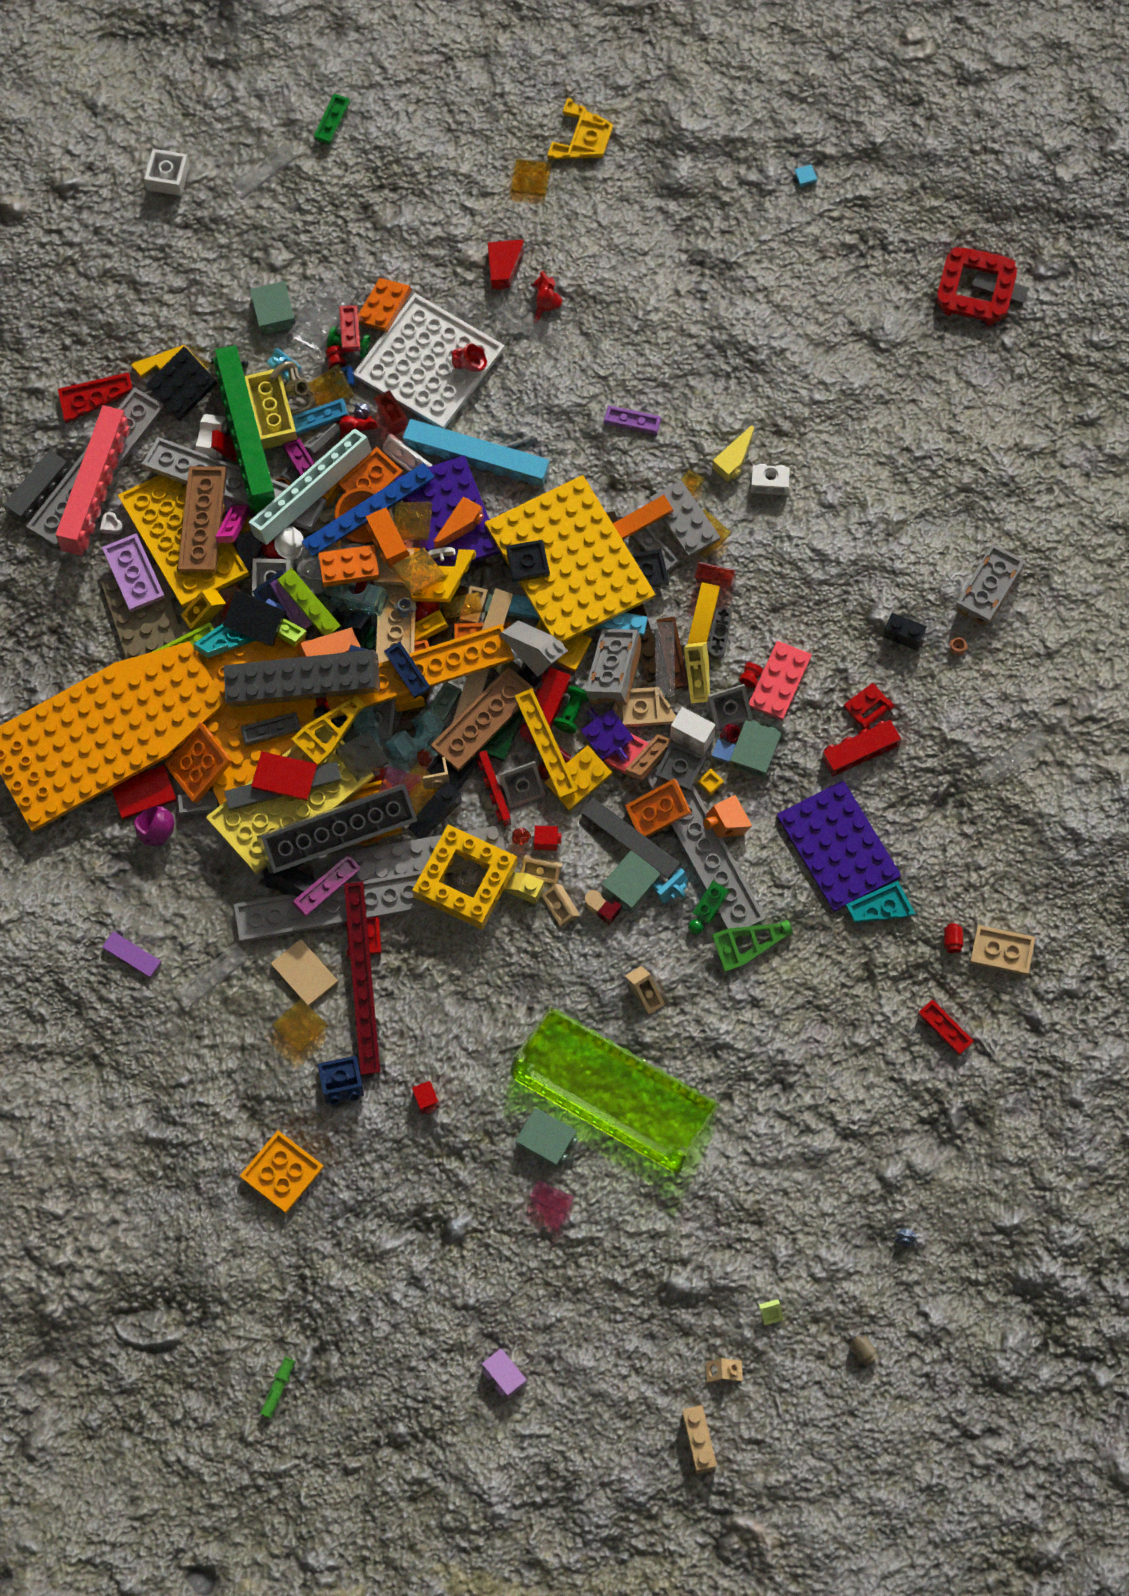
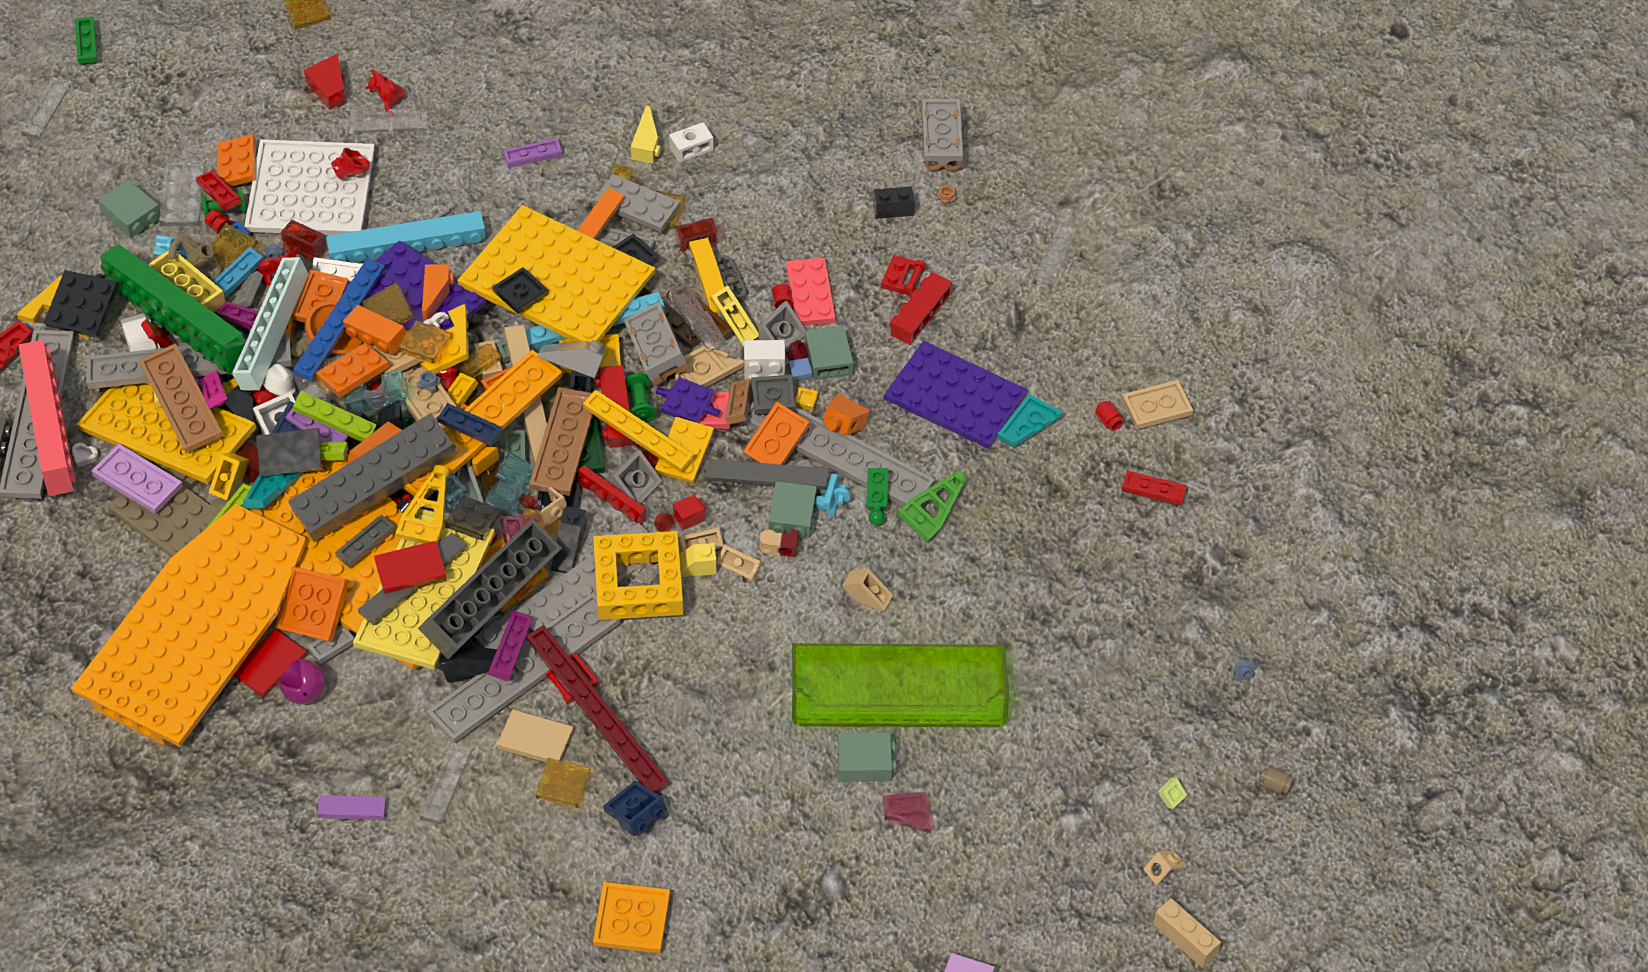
camera: 35 degrees left, 15 degrees down
red brick [412,1081,440,1114] -> none

